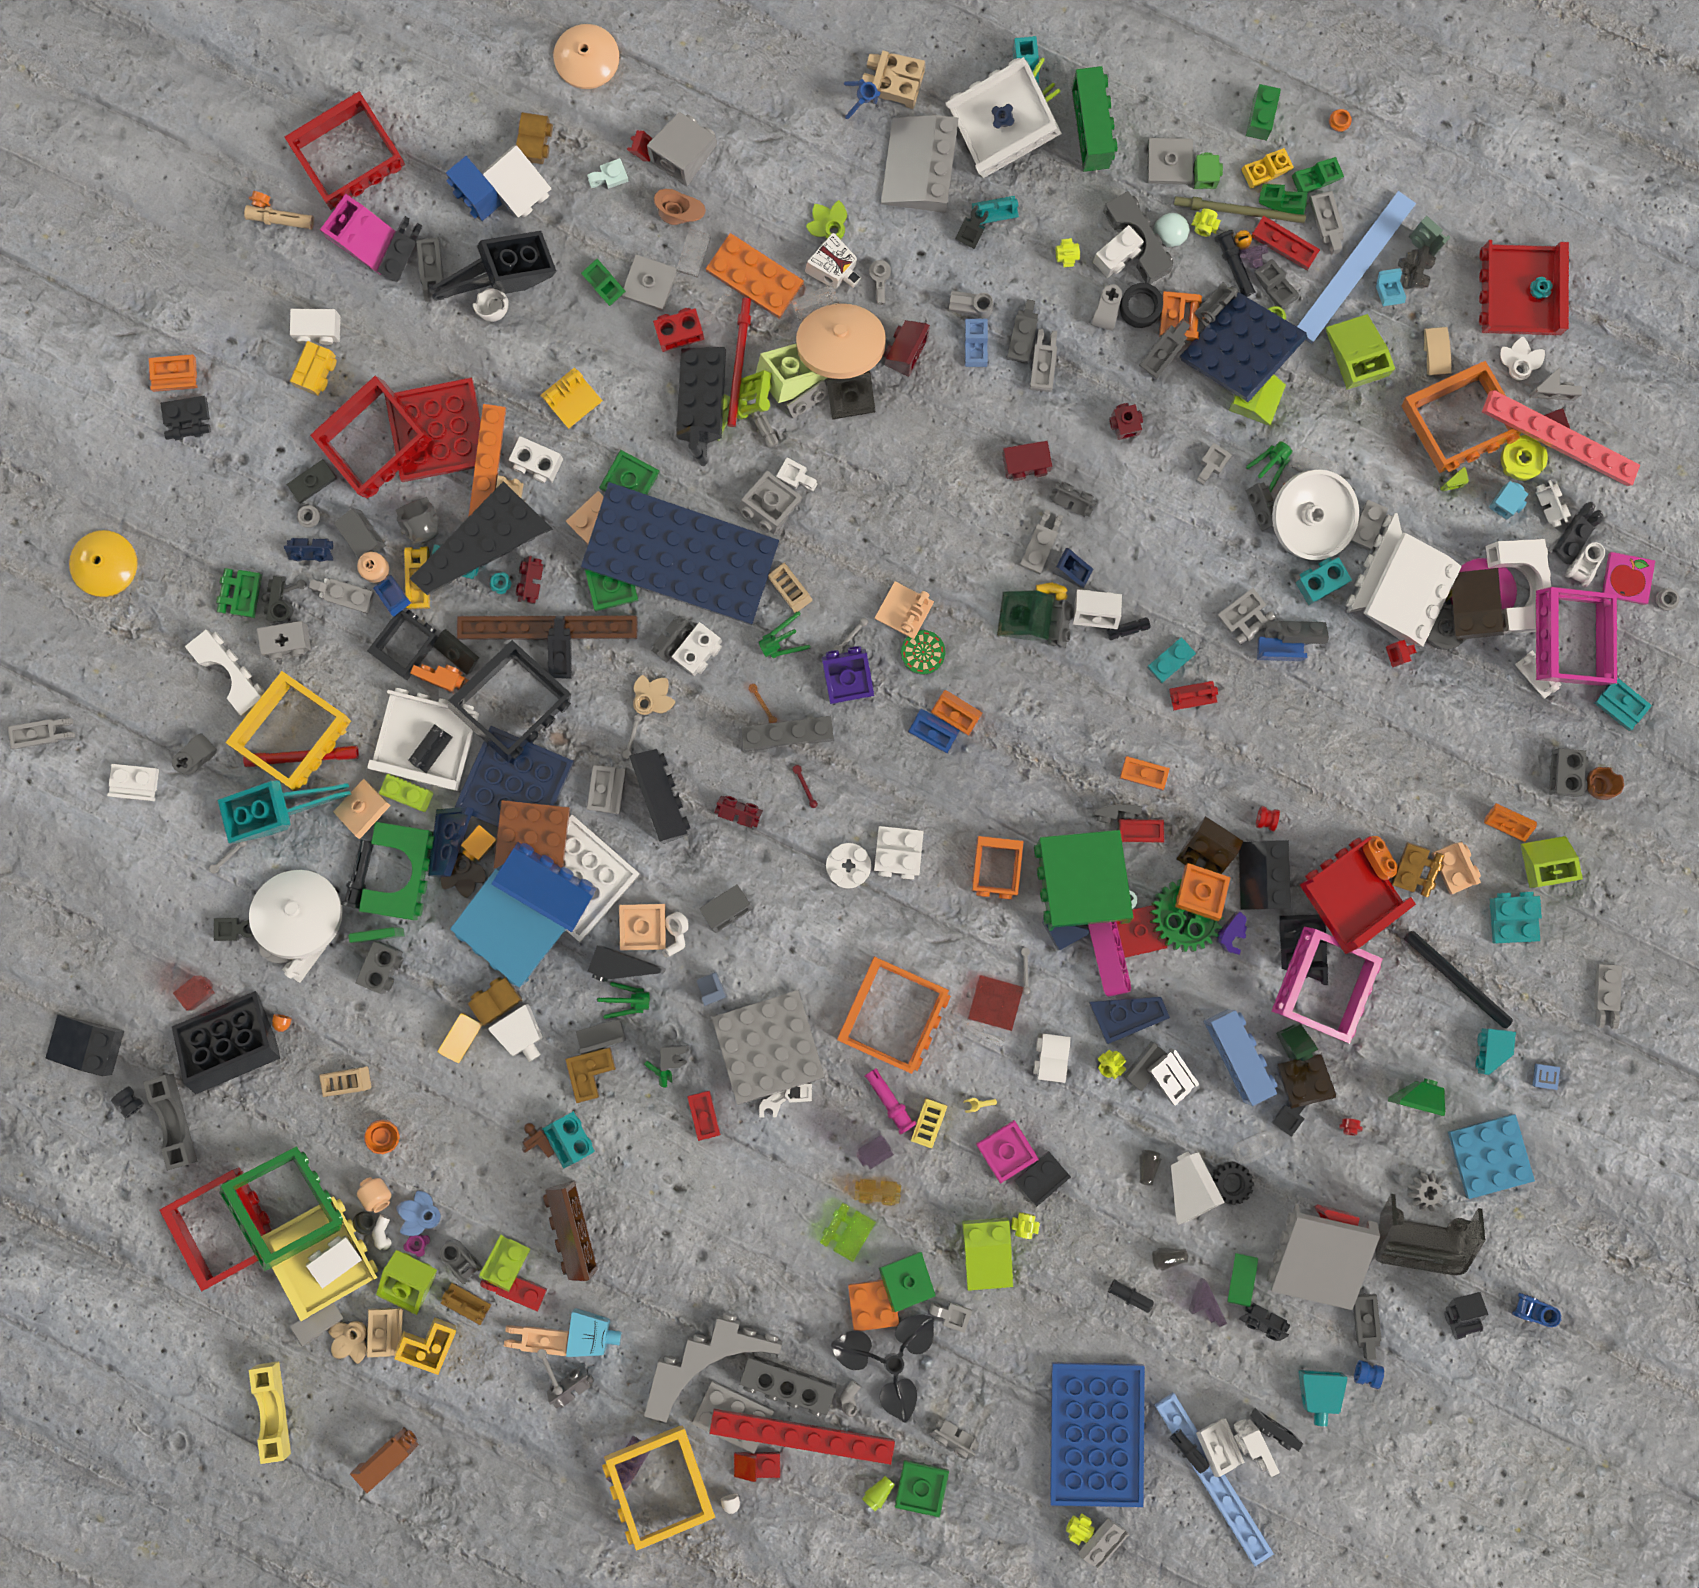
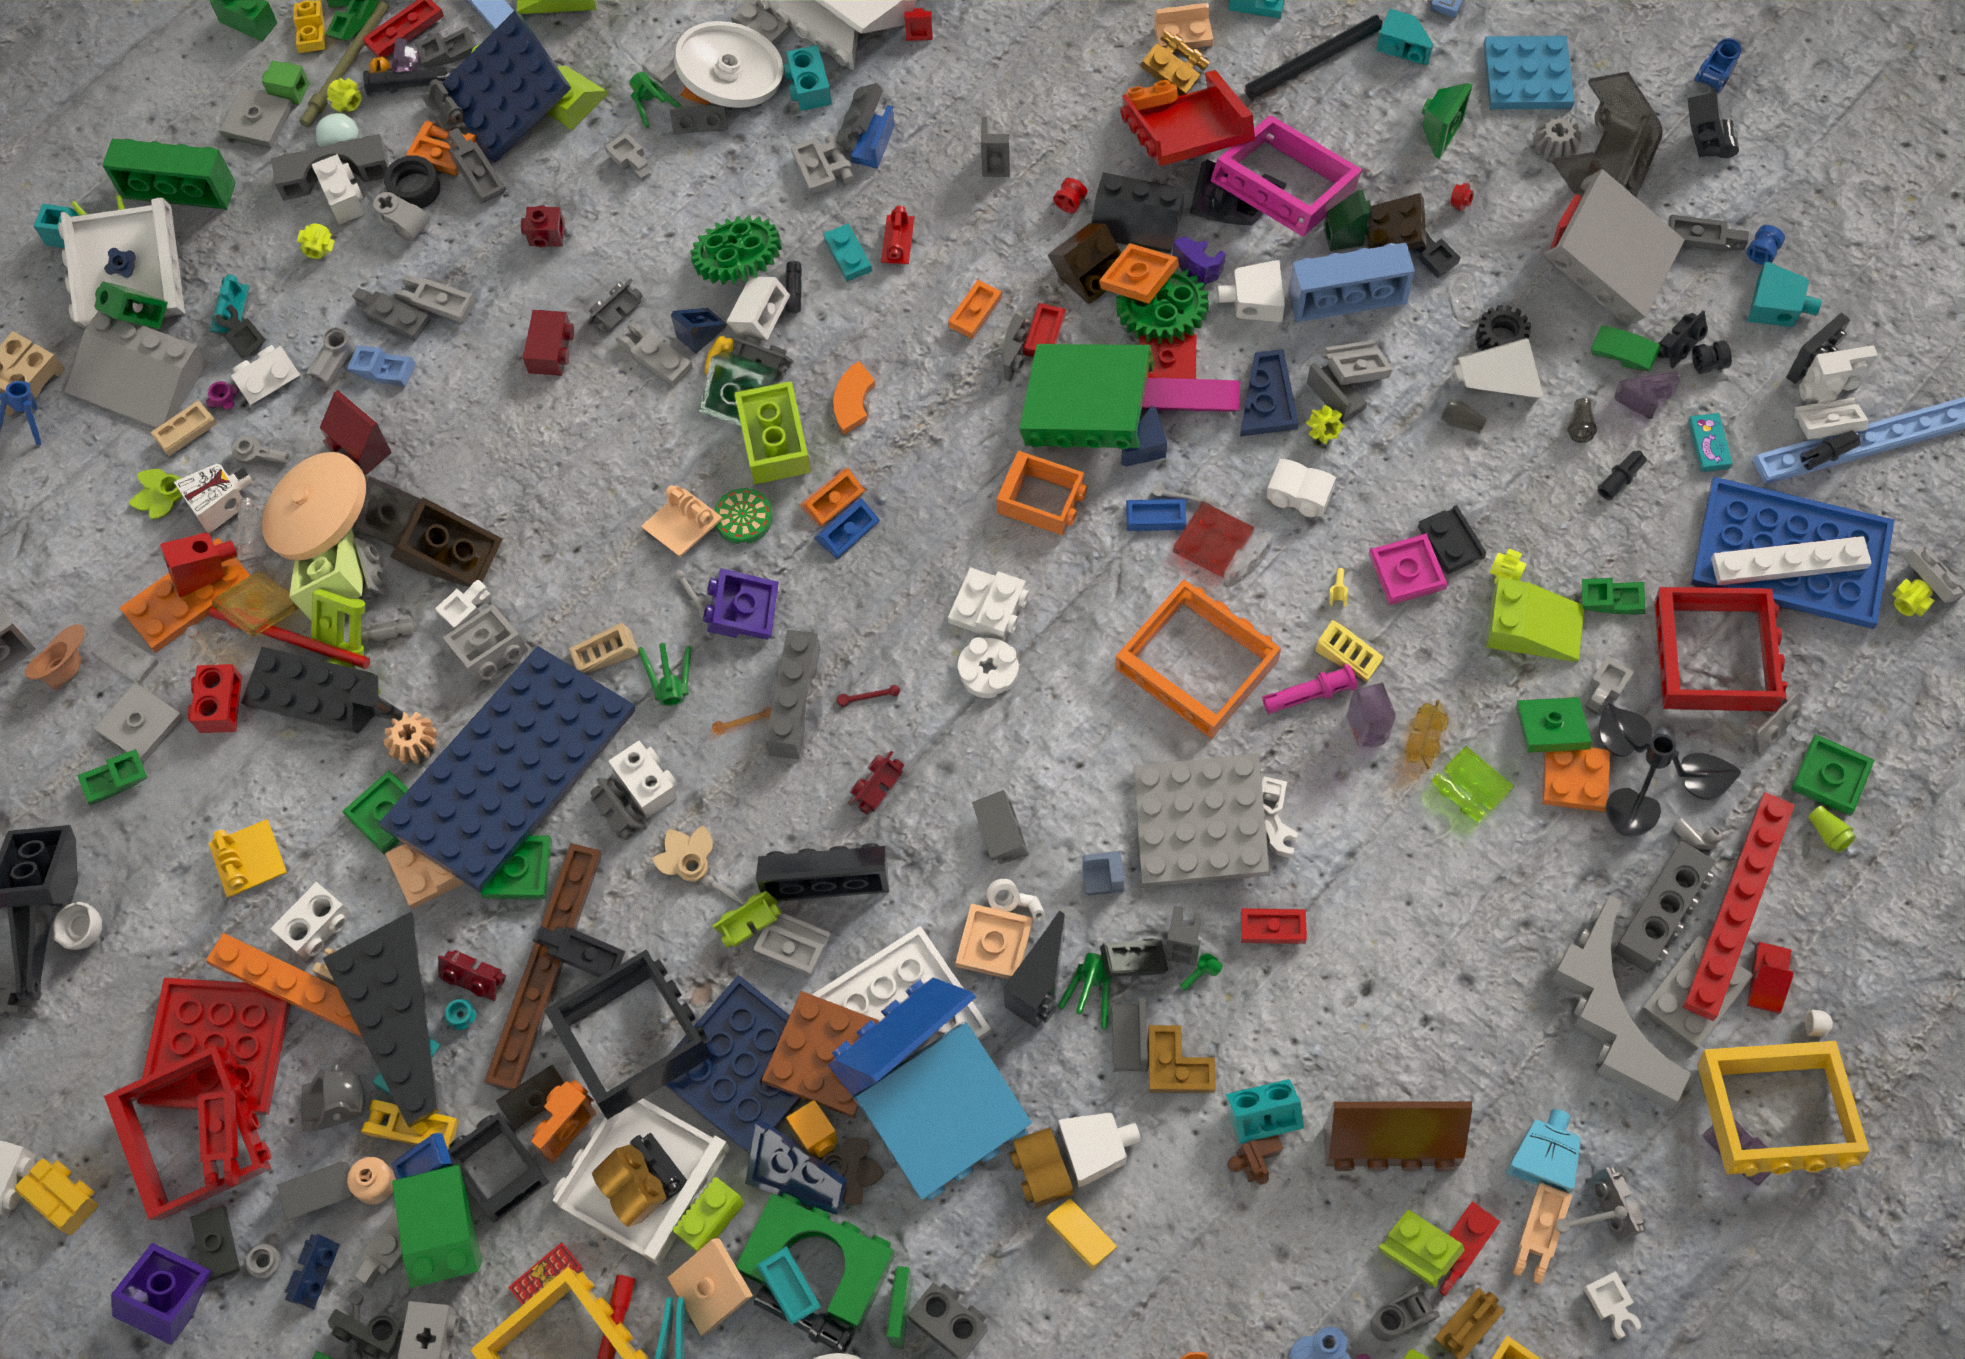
camera: 70 degrees left, 20 degrees down
none -> green torso [94,281,168,329]
none -> dark purple slope [111,1243,211,1345]
none -> tan plate [150,400,217,457]
none -> red torso [160,532,238,597]
none -> red hinge [197,1090,239,1189]
none -> magenta plate [206,381,239,410]
none -> clear yellow plate [212,570,299,637]
none -> white bracket [231,345,300,406]
none -> light nougat gear [384,712,438,765]
none -> dark brown slope [390,497,503,588]
none -> green slope [392,1164,483,1288]
none -> tile [508,1242,584,1305]
none -> pearl gold brick [592,1144,666,1227]
none -> green gear [690,215,782,285]
none -> lime hinge [712,891,782,948]
none -> lime slope [735,381,811,485]
none -> teal tile [756,1247,821,1326]
none -> orange tile [833,361,876,435]
none -> dark grey panel [981,117,1010,177]
none -> pearl dark grey plate [1100,940,1168,977]
none -> blue tile [1126,499,1187,531]
none -> white torso [1217,260,1285,322]
none -> green slope [1582,578,1645,615]
none -> white plate [1583,1271,1641,1340]
none -> red window [1654,587,1787,712]
none -> teal tile [1688,413,1733,472]
none -> black wheel [1692,340,1732,374]
none -> white plate [1711,536,1872,586]

